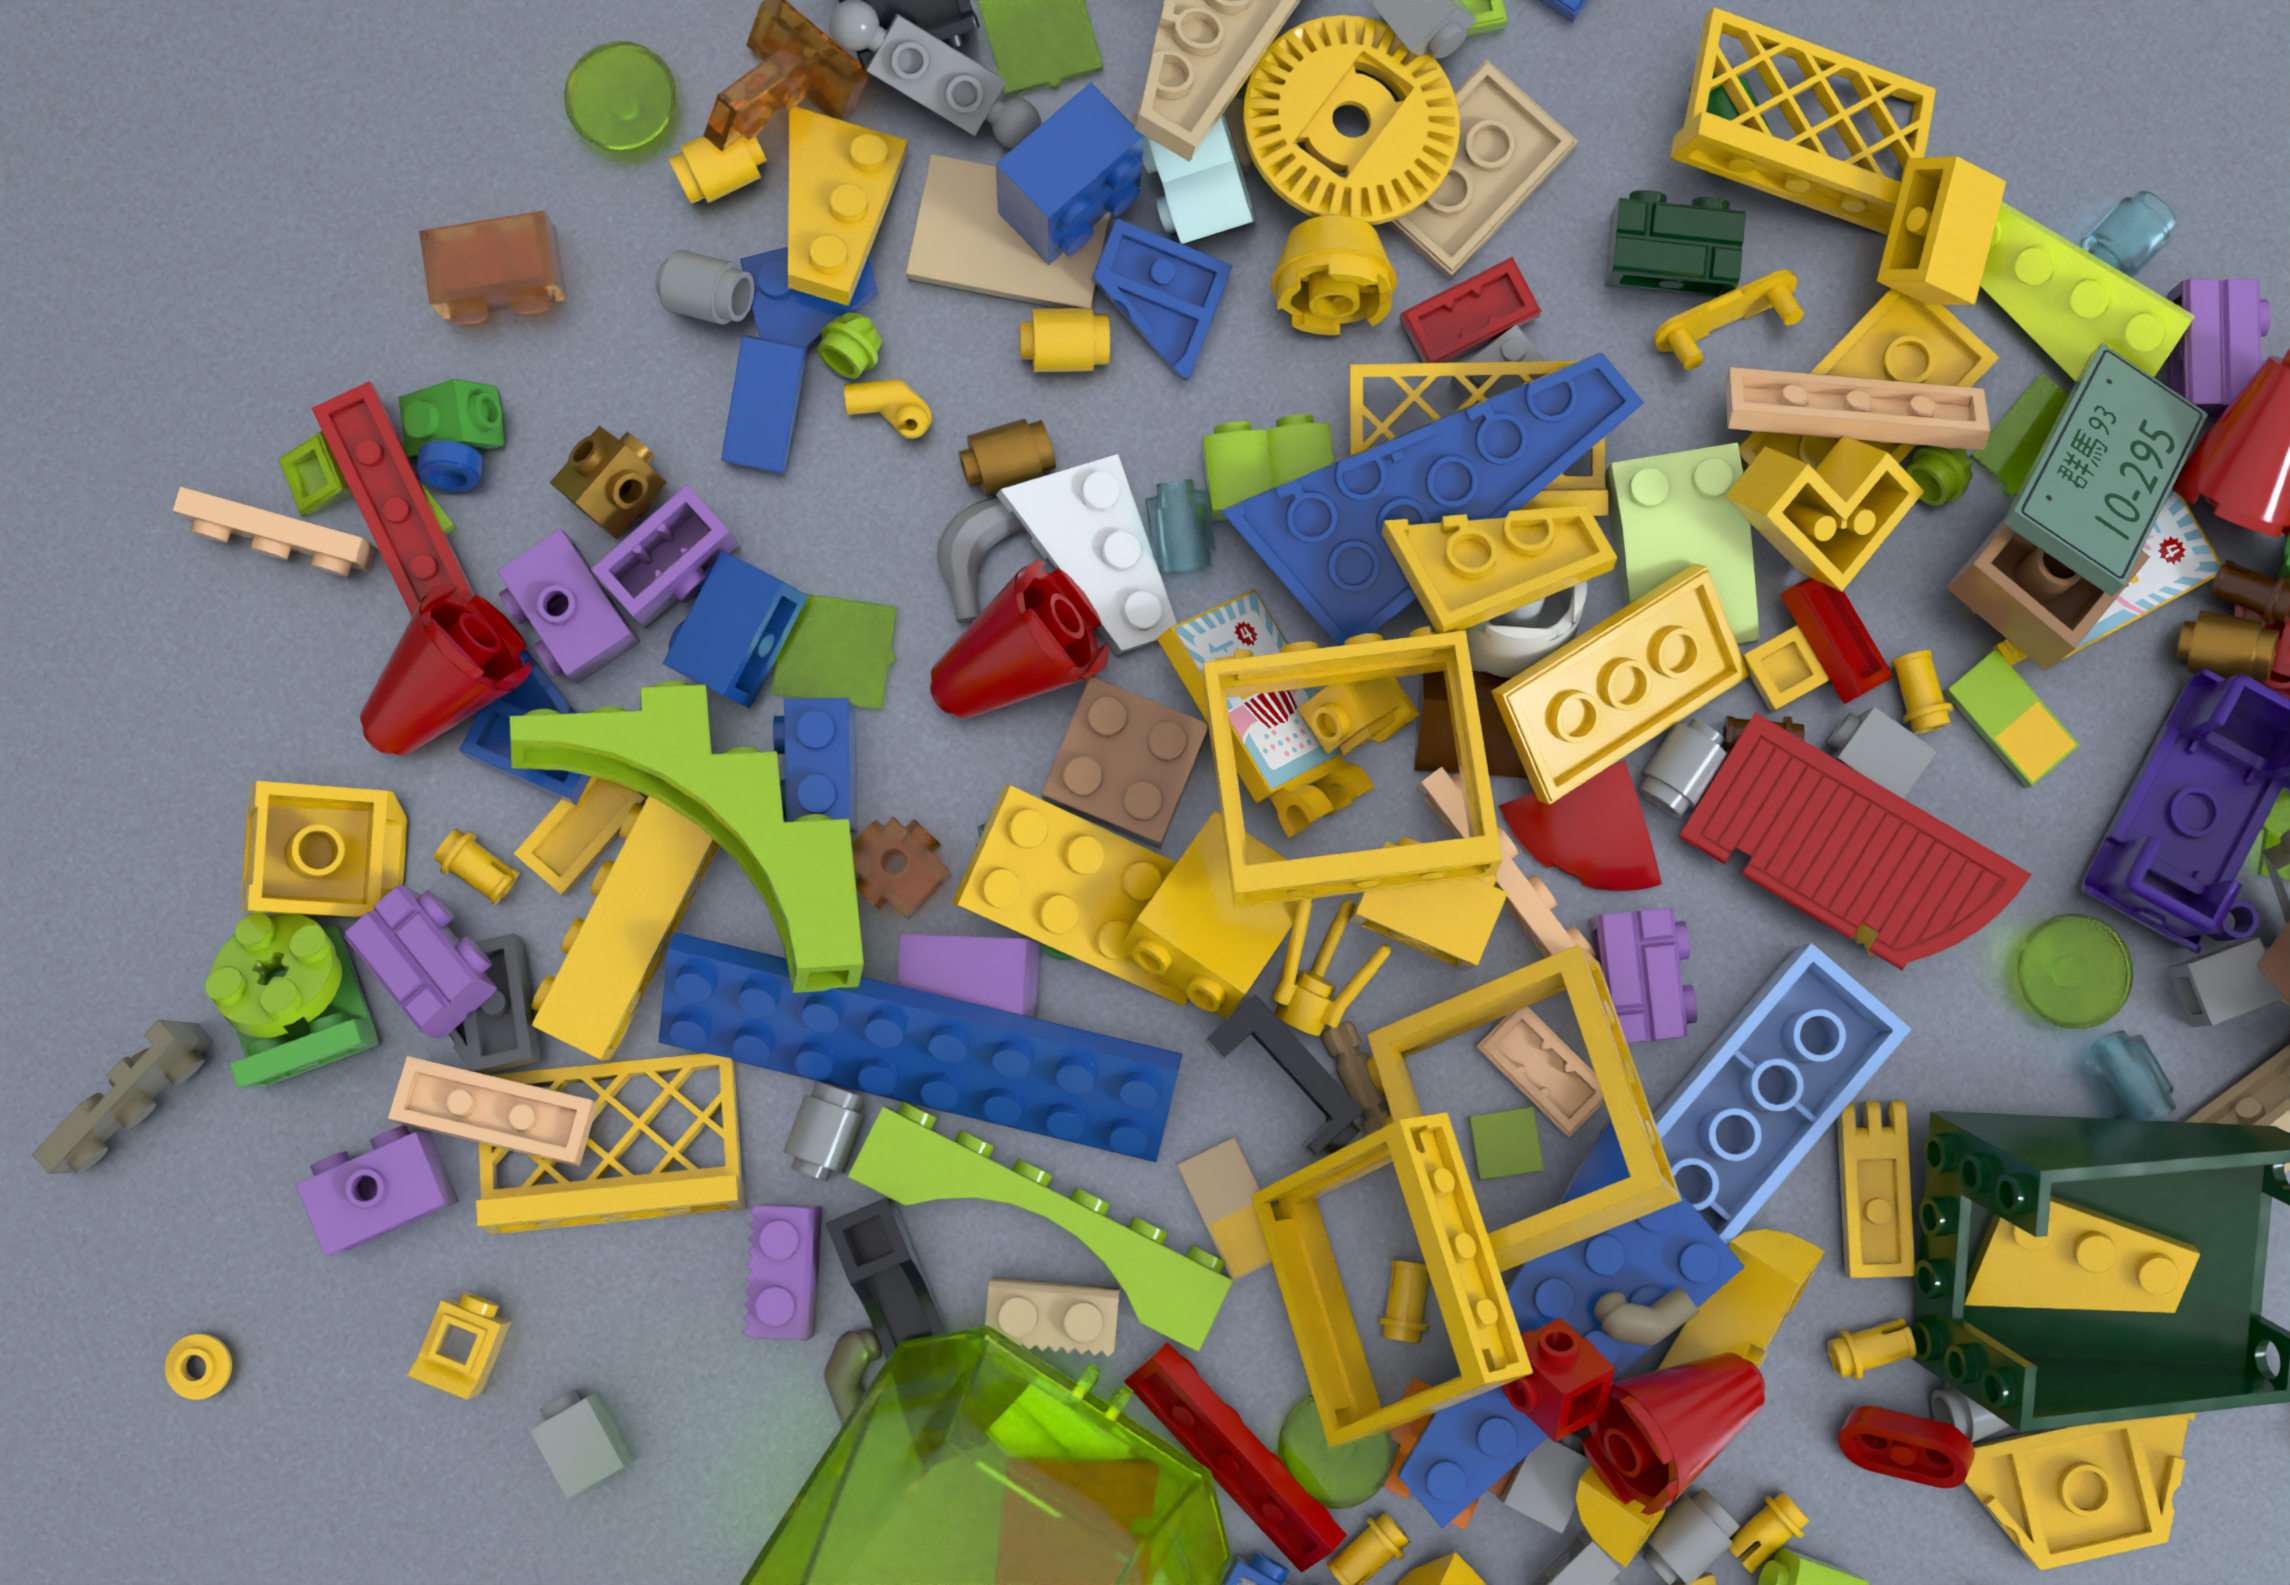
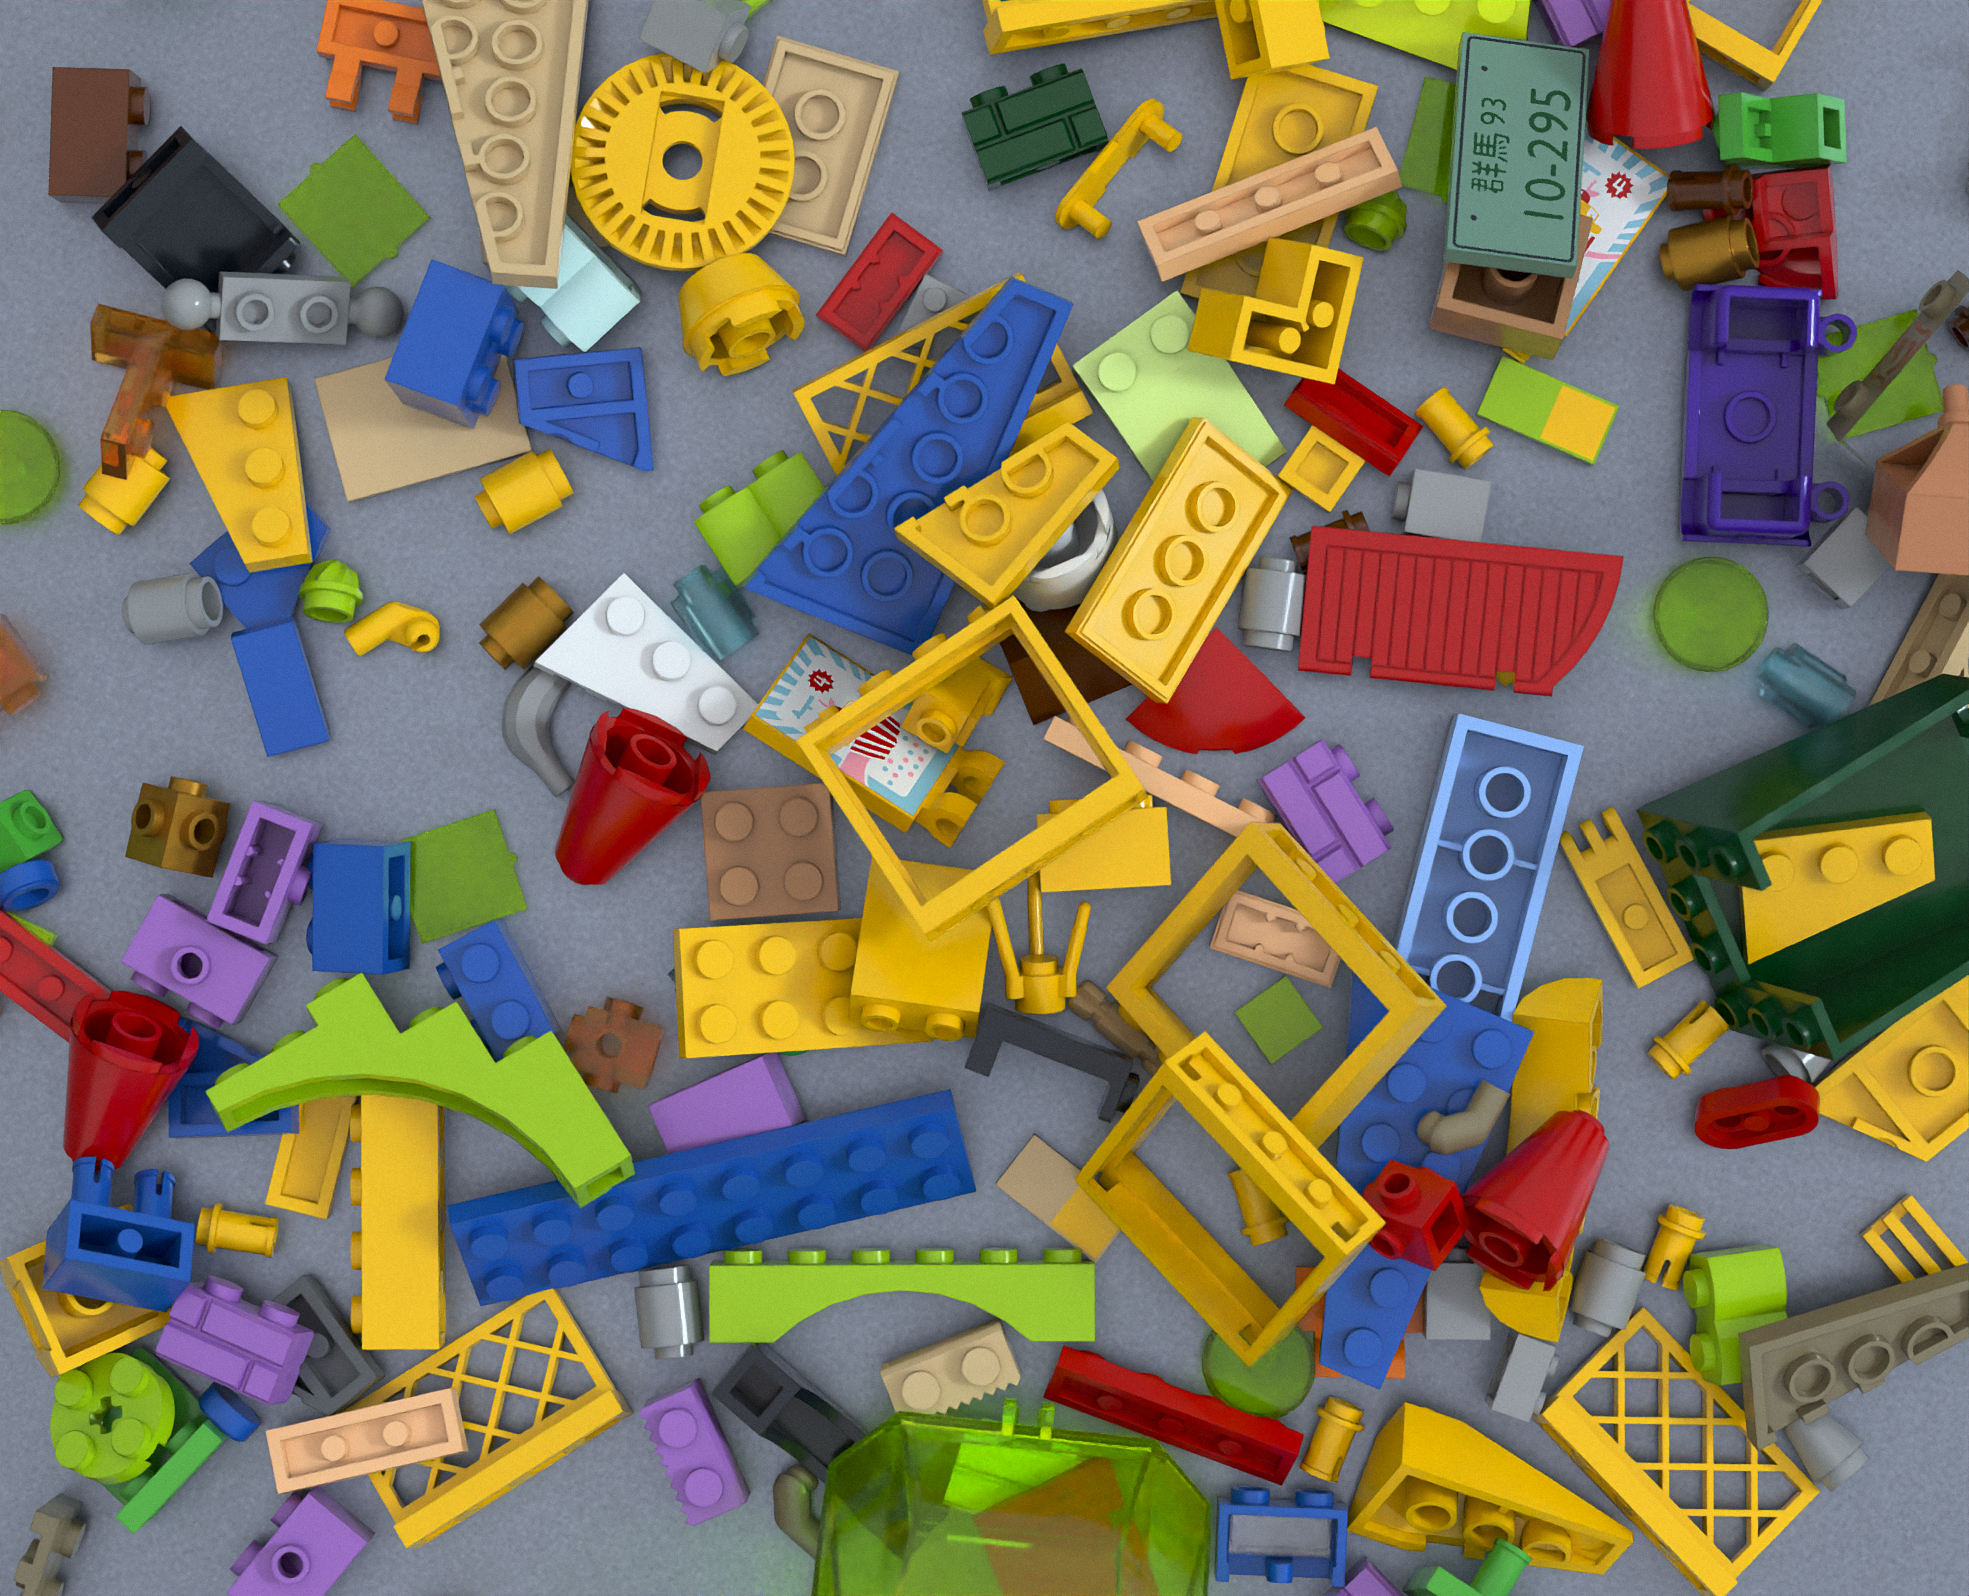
camera: 35 degrees left, 5 degrees up
none -> blue brick [42,1157,195,1312]
none -> blue tile [198,1382,261,1442]

